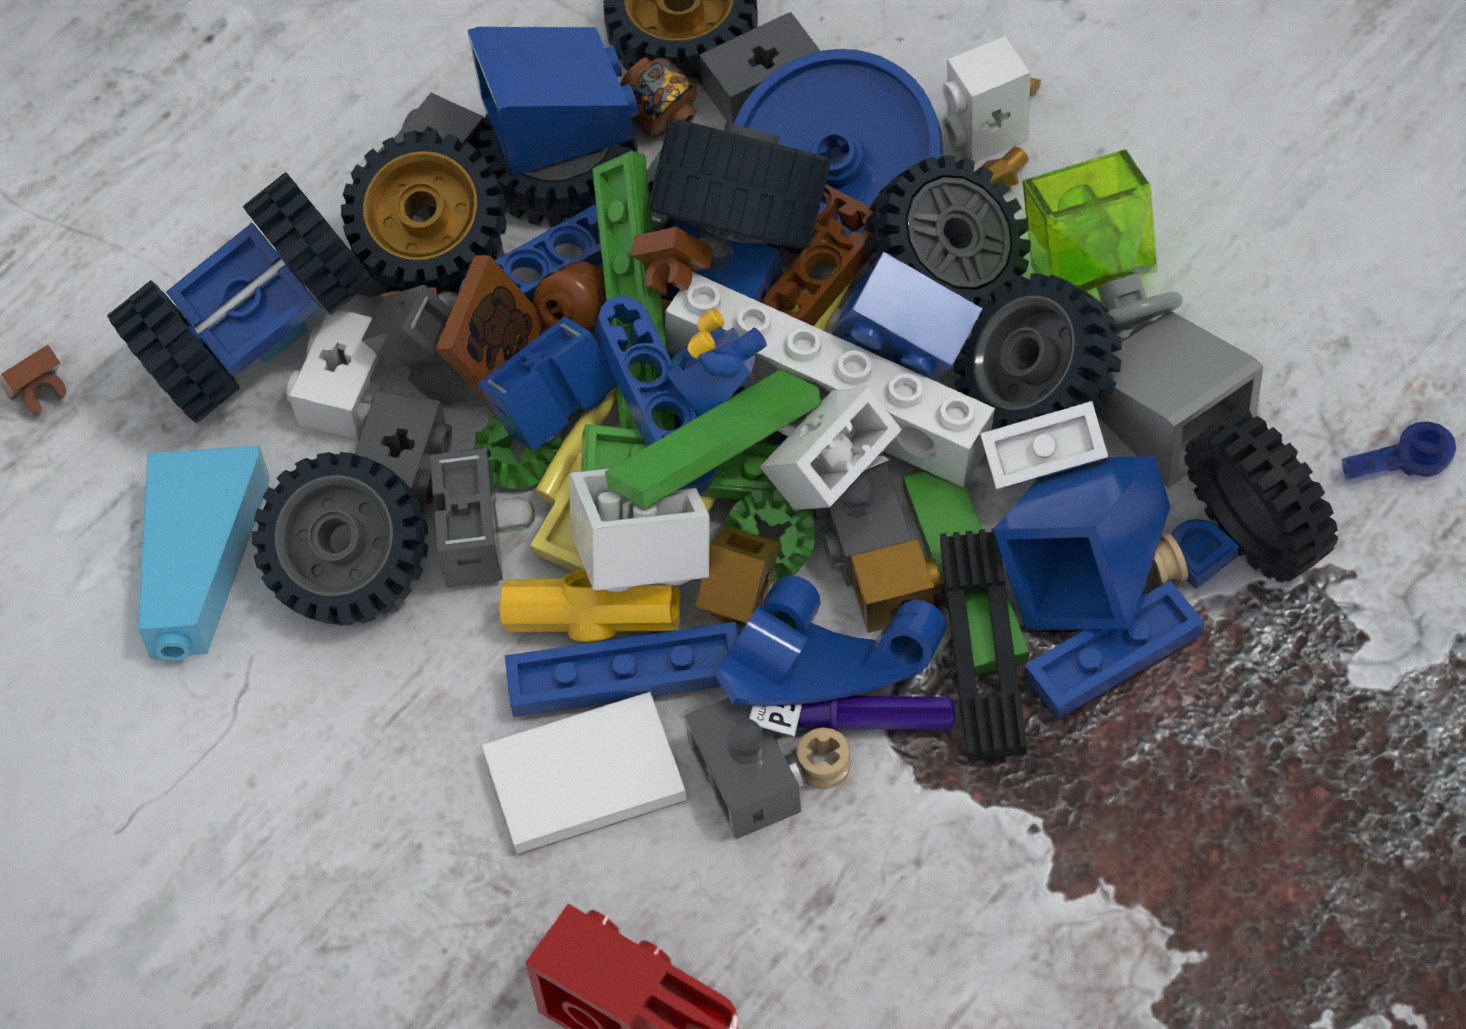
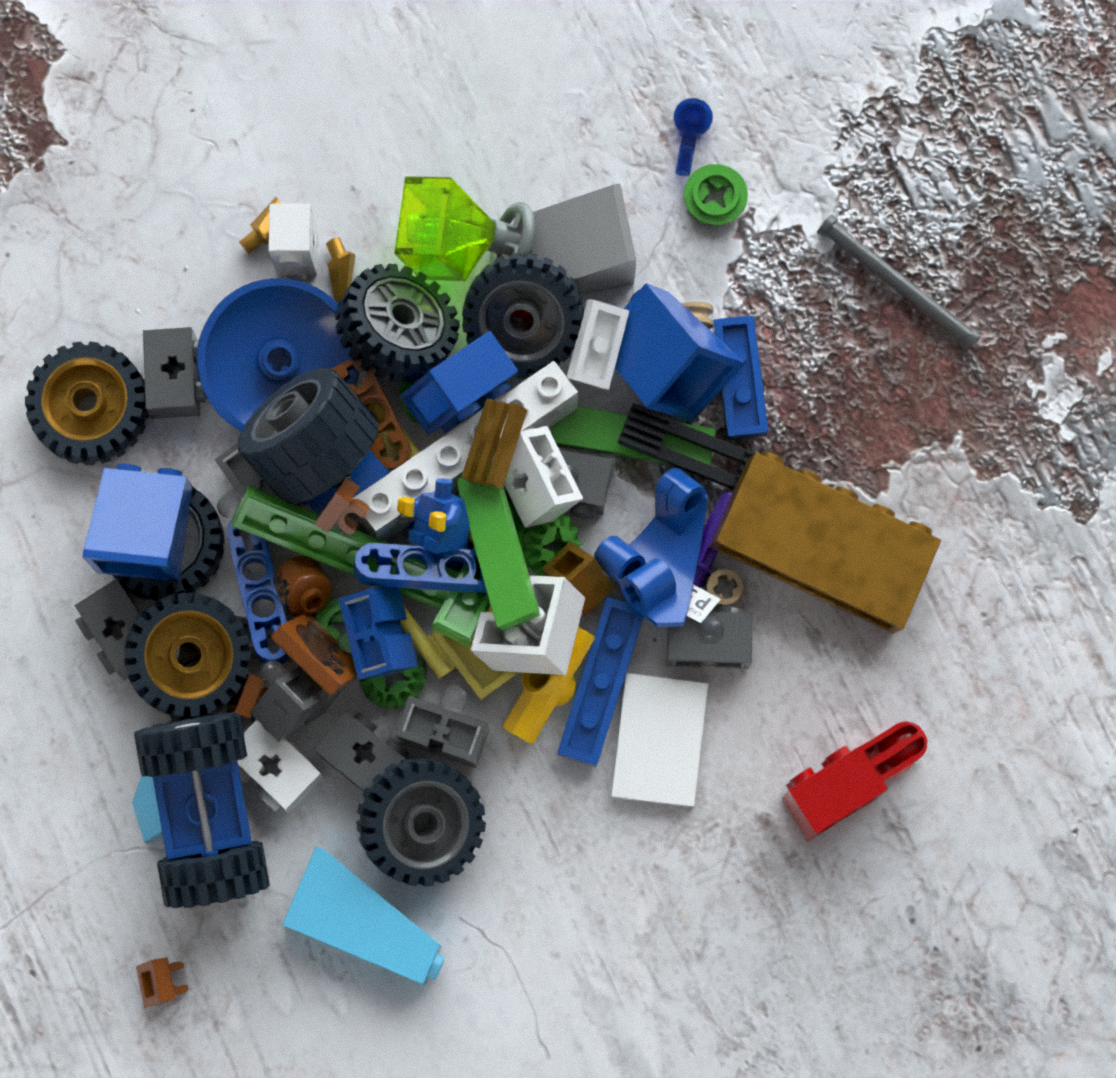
camera: 70 degrees left, 20 degrees up
head [620,57,697,136] -> none
pearl gold brick [851,539,942,633] -> none
blue tile [1171,519,1239,589] -> none
black tyre [1184,410,1338,583] -> none
none -> pearl gold tile [461,399,528,489]
none -> bright green gear [684,164,748,228]
none -> pearl gold brick [709,451,942,634]
none -> dark grey bar [817,214,982,352]

